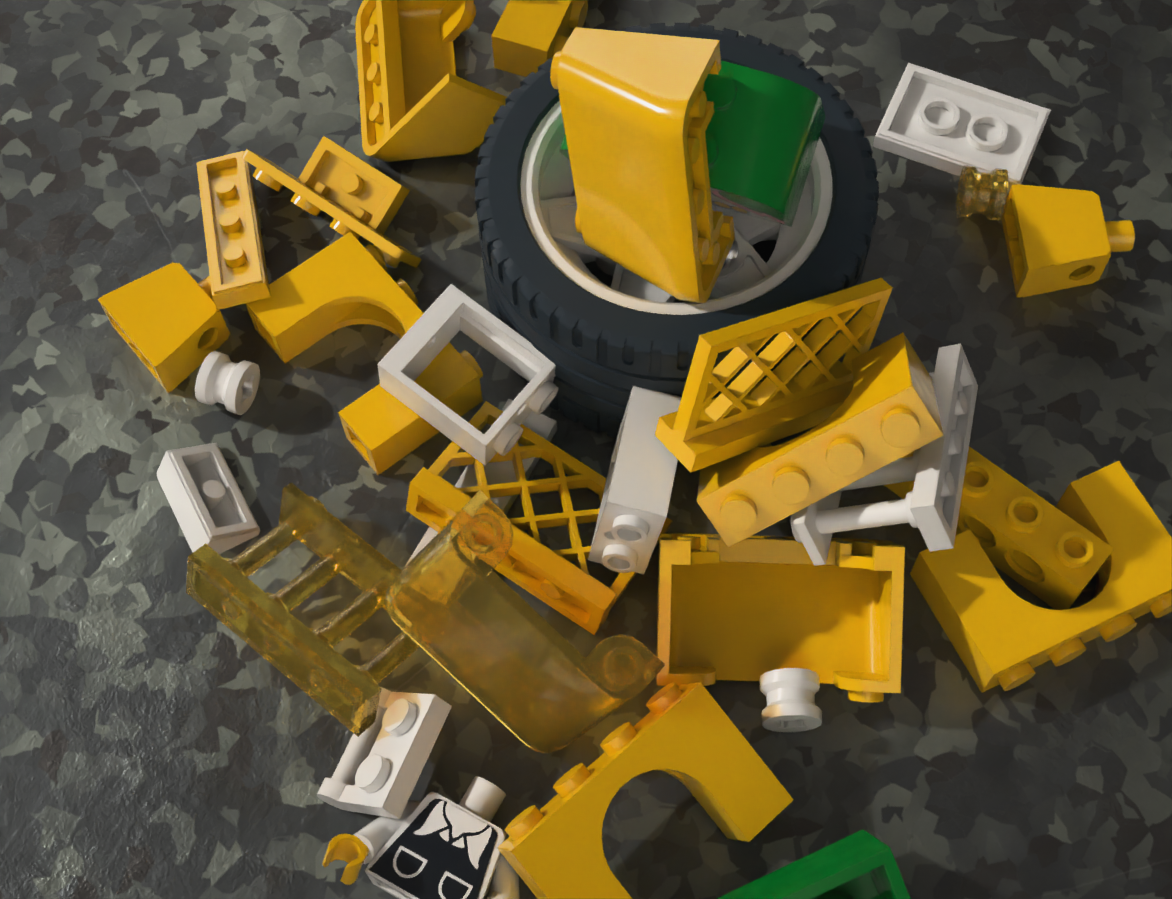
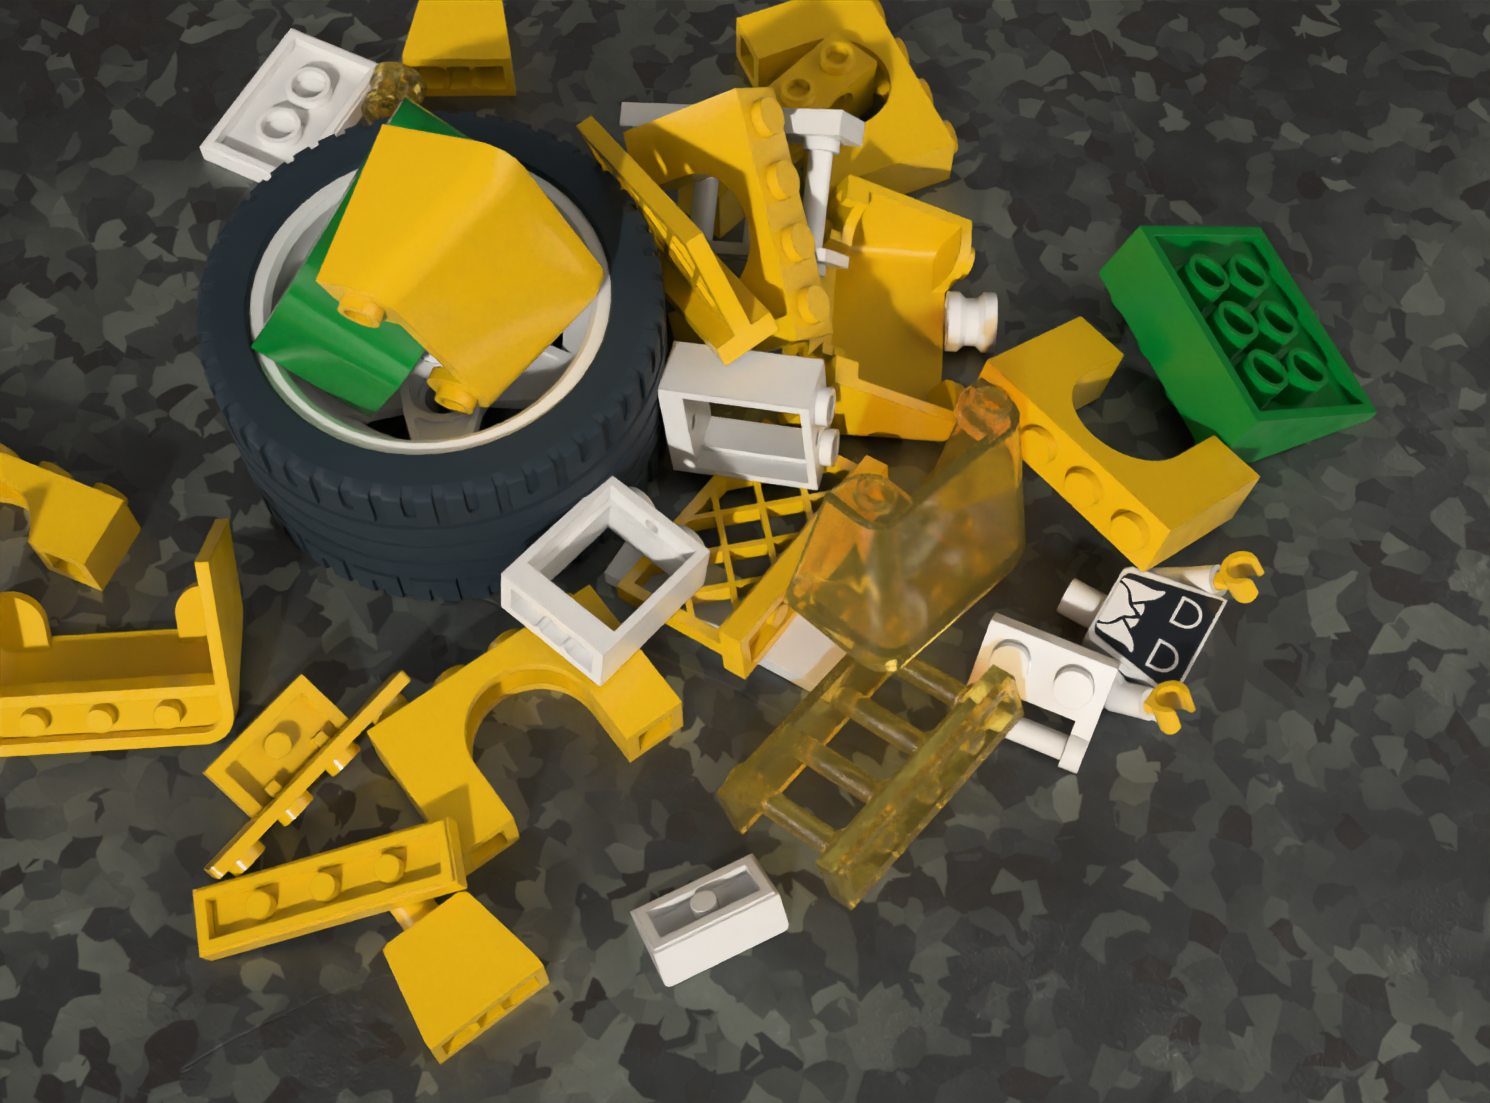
camera: 90 degrees left, 0 degrees up
white wheel [195,351,260,415] -> none

